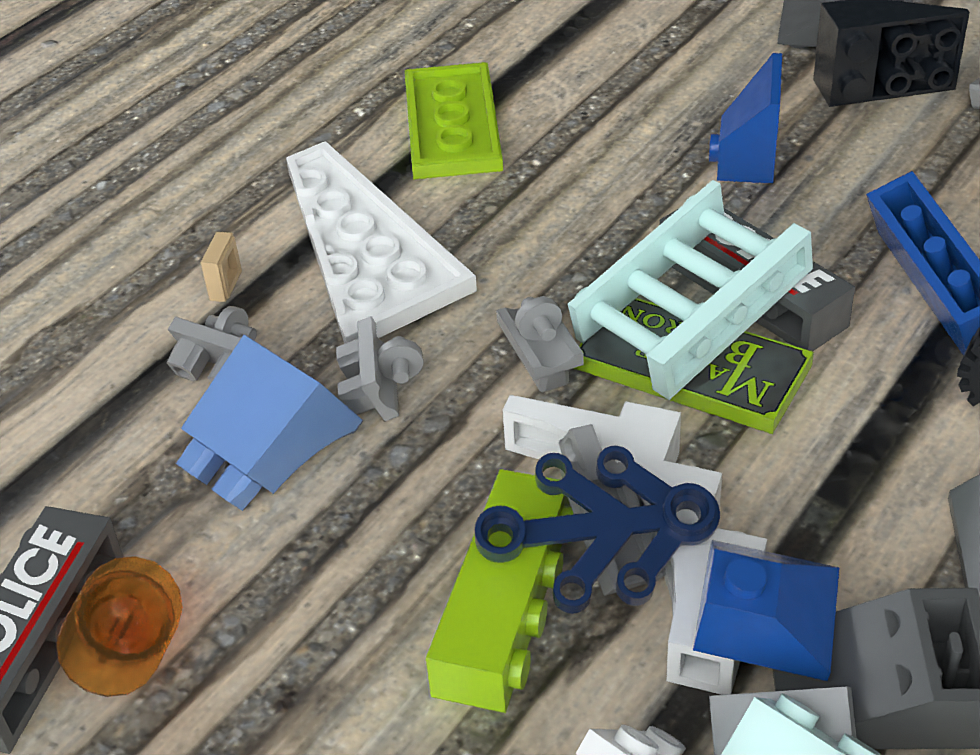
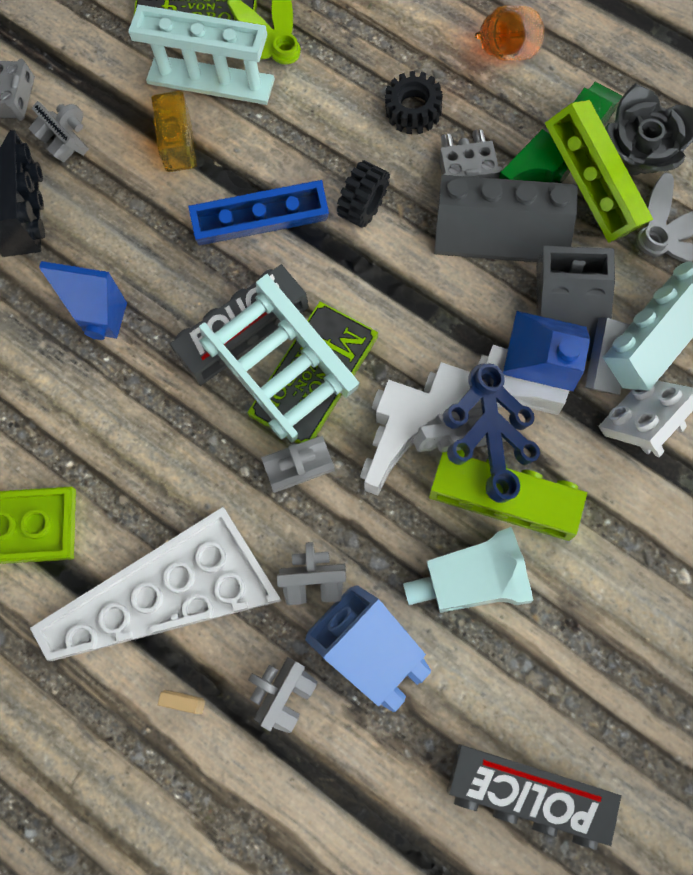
camera: 85 degrees left, 30 degrees up
clear orange piece [56,556,183,697] -> none
none -> light aqua piece [403,527,533,613]

